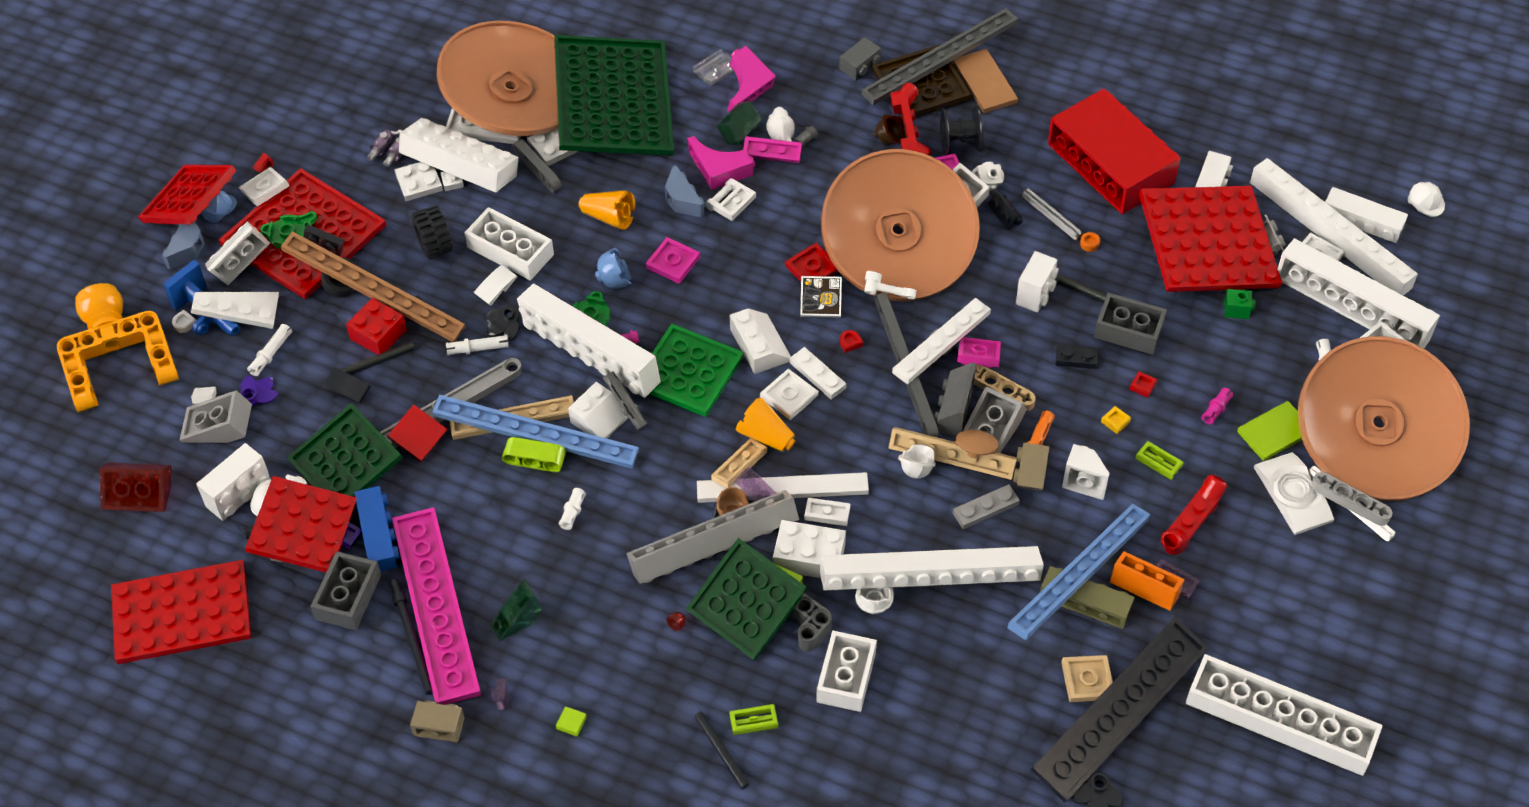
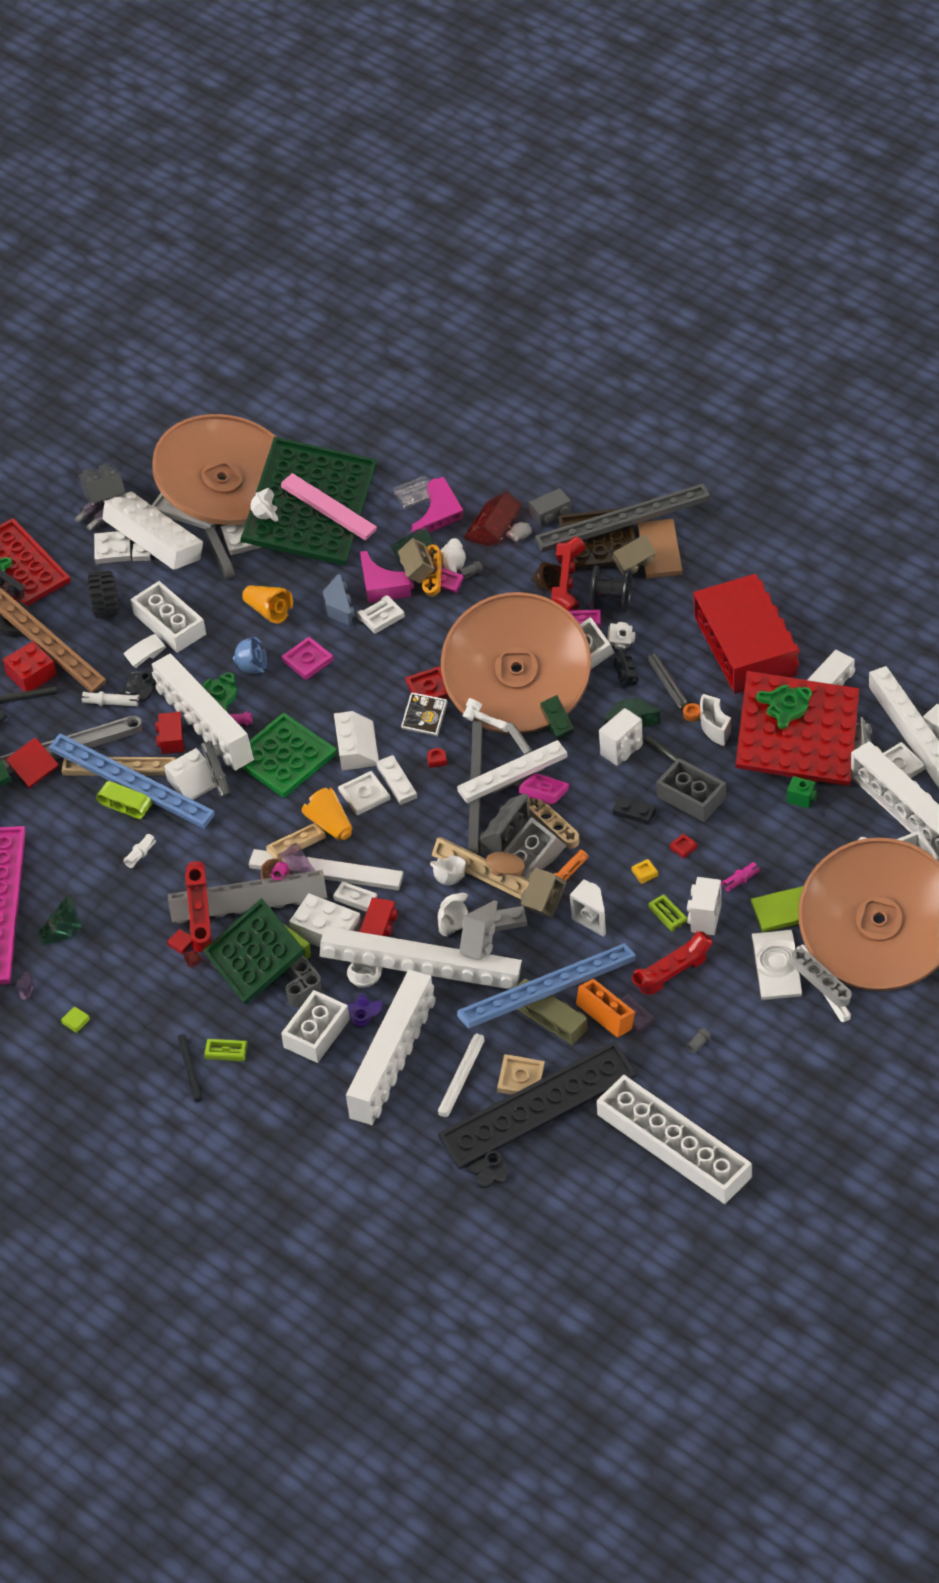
camera: 20 degrees right, 5 degrees down
none -> dark grey brick [79,464,125,504]
none -> red brick [155,711,184,754]
none -> red tile [167,929,193,955]
none -> red plate [185,861,212,953]
none -> white piece [251,488,278,522]
none -> dark pink pin [271,862,289,881]
none -> bright pink tile [281,473,377,541]
none -> dark purple plate [344,994,383,1027]
none -> white brick [346,970,436,1125]
none -> red brick [359,897,398,937]
none -> dark tan brick [398,538,435,583]
none -> light orange beam [422,545,442,596]
none -> white hair [438,893,468,937]
none -> white axle [438,1033,484,1118]
none -> light grey slope [459,900,498,960]
none -> clear red slope [463,491,522,546]
none -> light grey tile [505,722,533,755]
none -> light grey animal [506,522,532,542]
none -> dark green brick [540,695,574,741]
none -> clear green slope [603,698,661,727]
none -> dark tan brick [612,534,656,576]
none -> dark grey pin [686,1028,711,1054]
none -> white brick [687,877,722,935]
none -> white brick [700,694,731,746]
none -> green tile [756,685,812,729]

